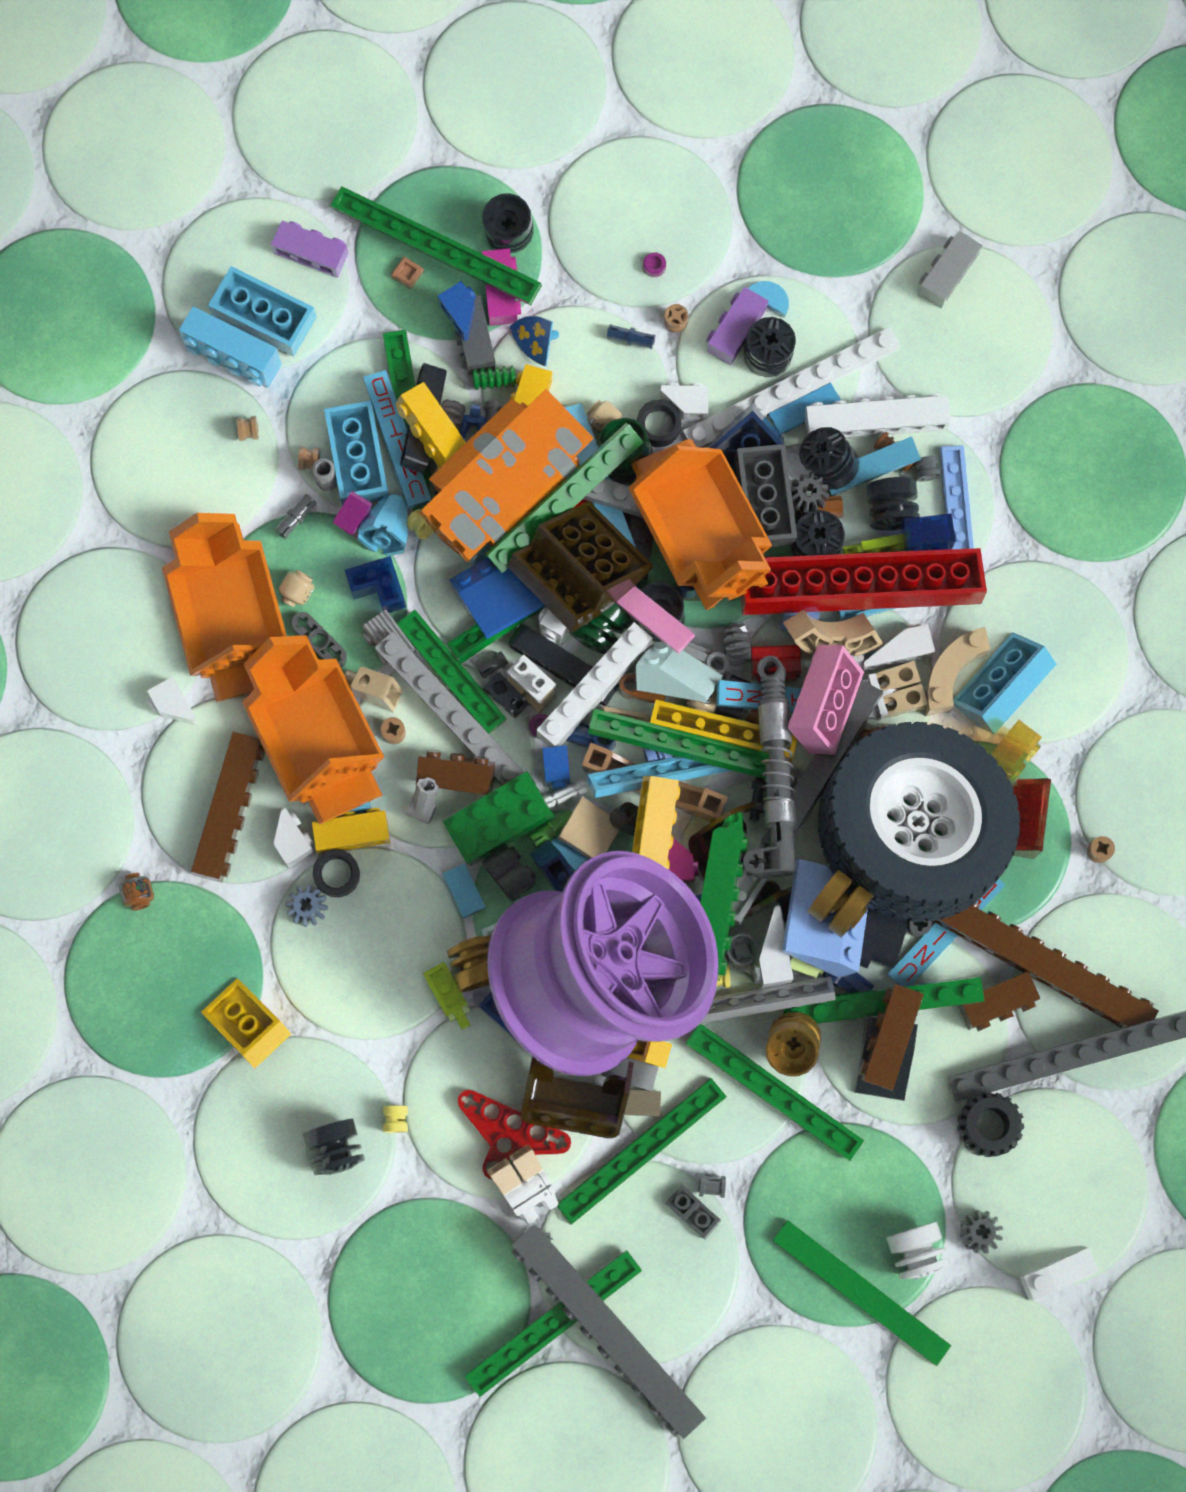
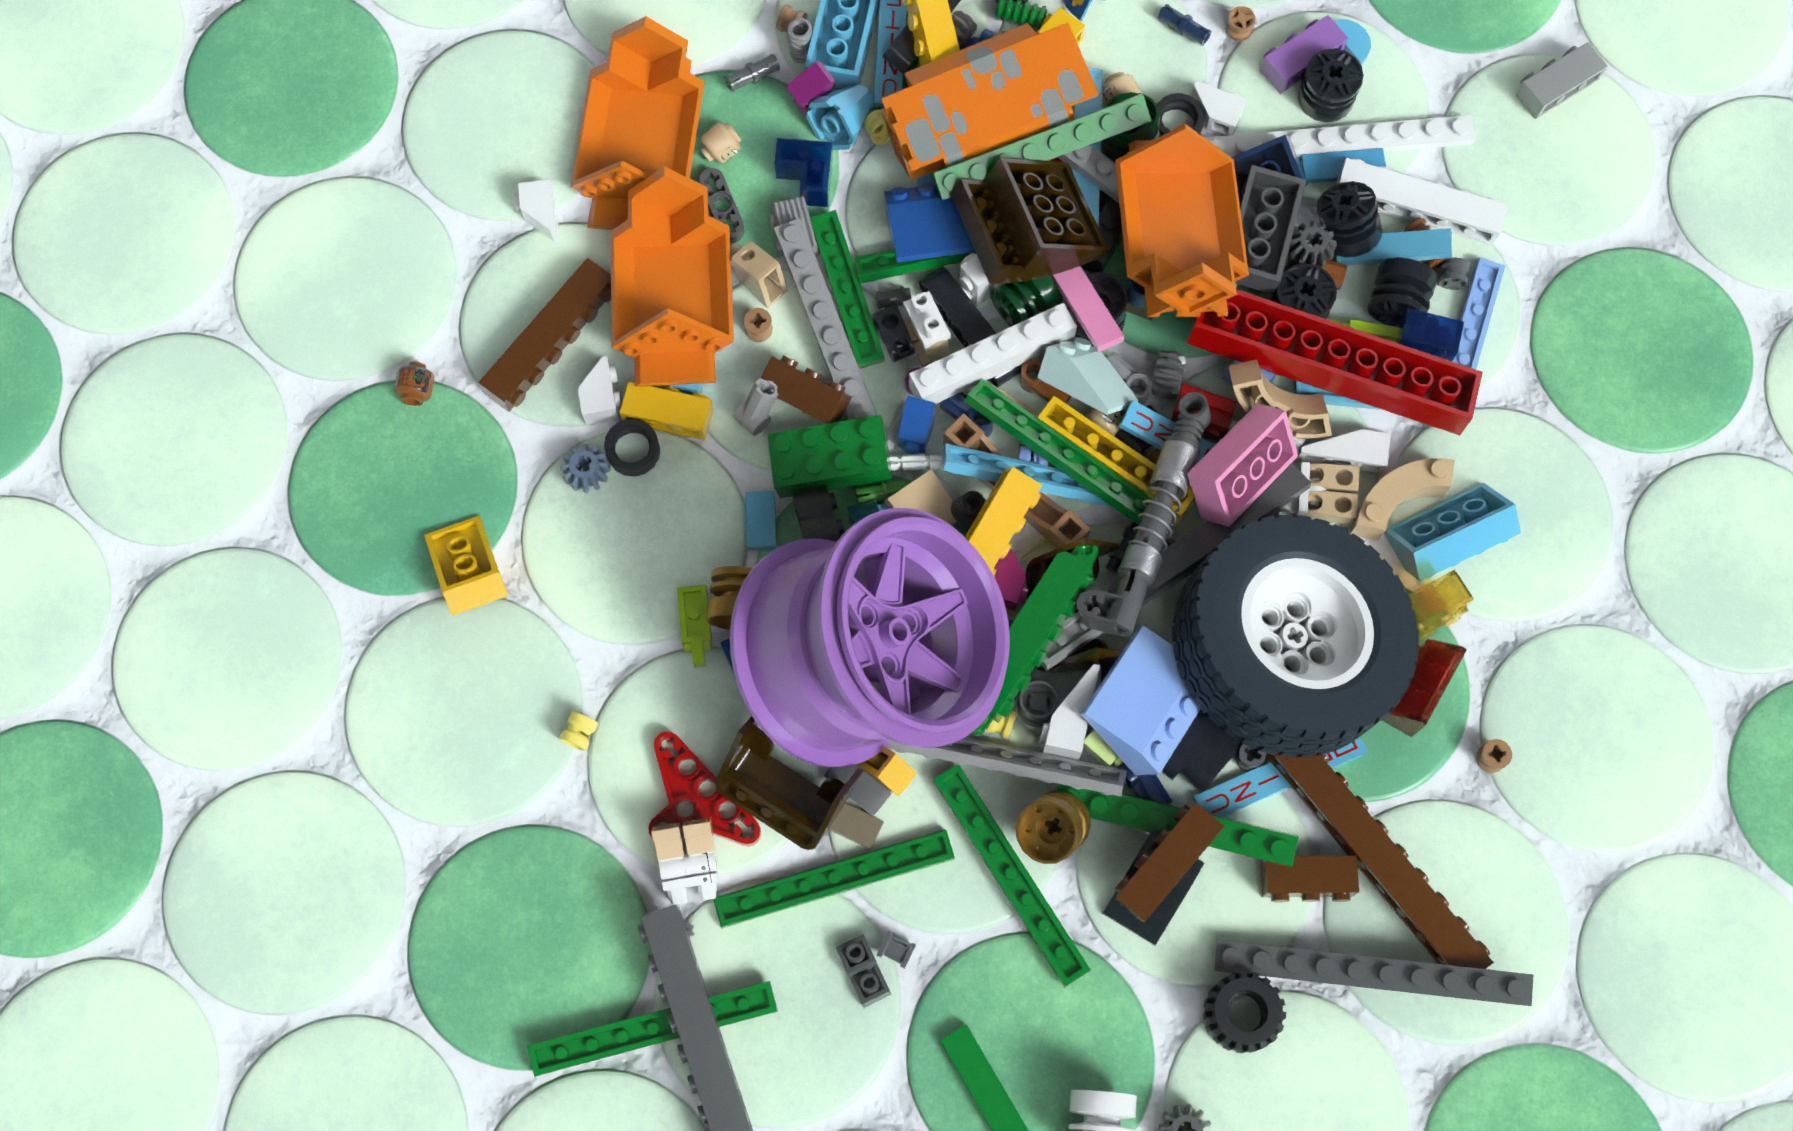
camera: 25 degrees right, 5 degrees down
black wheel [303,1118,365,1176] -> none
pearl gold wheel [807,870,873,938] -> none

